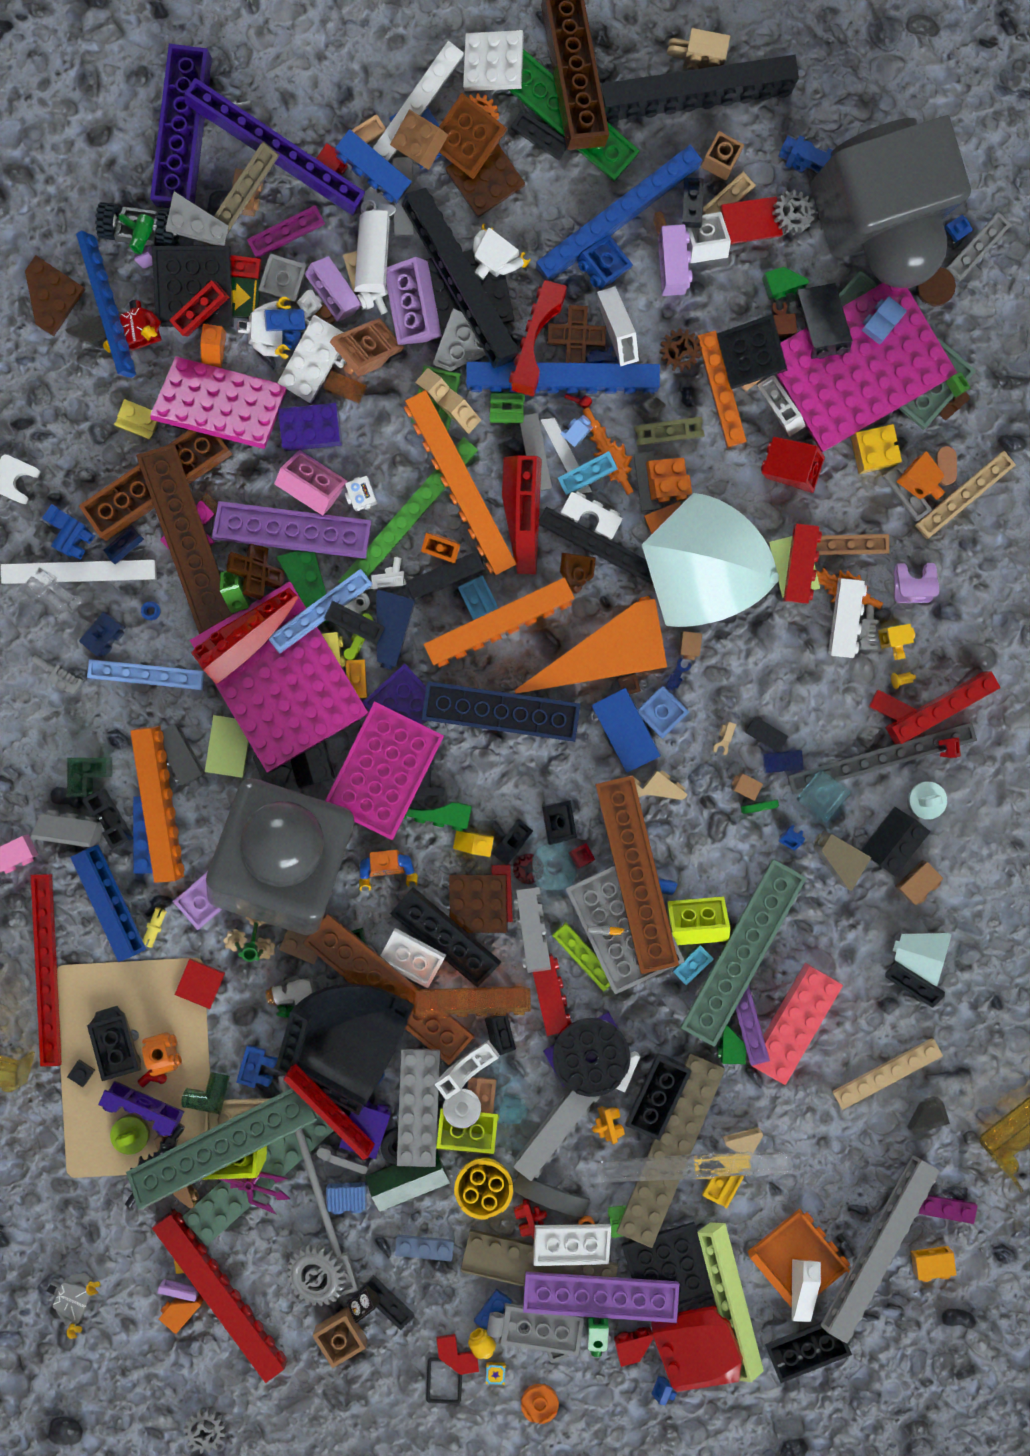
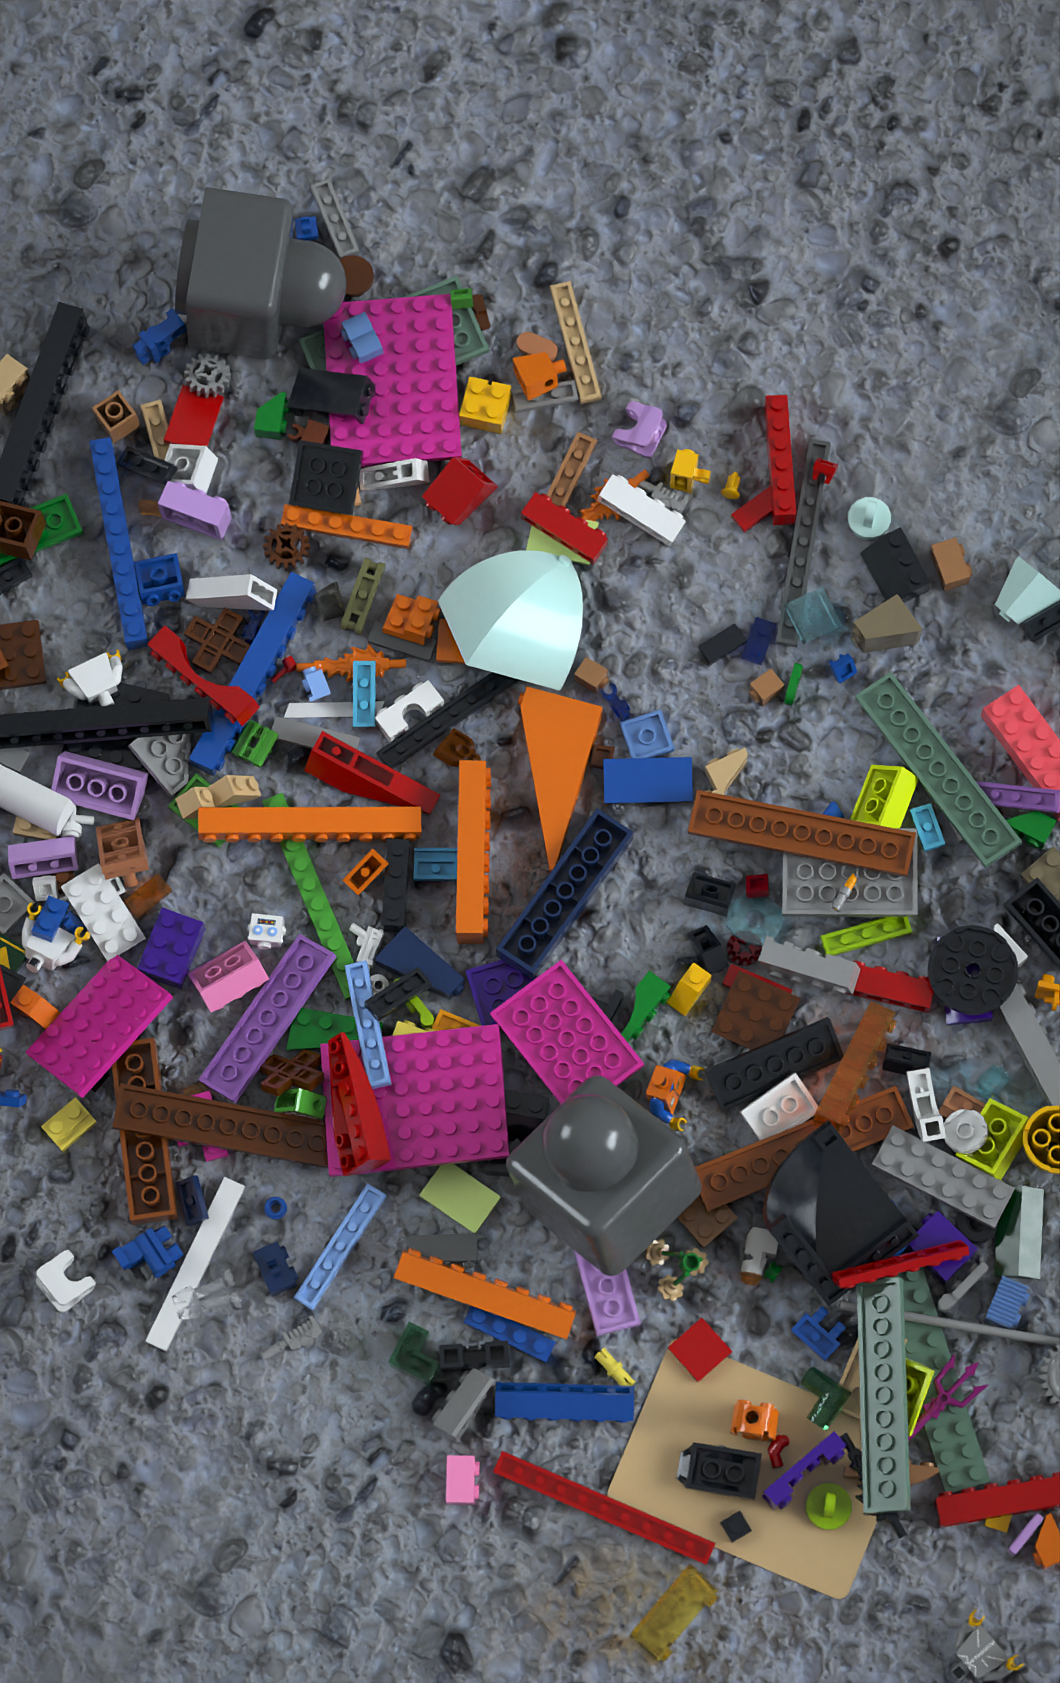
camera: 60 degrees left, 15 degrees down
tan plate [713,722,736,755] -> none

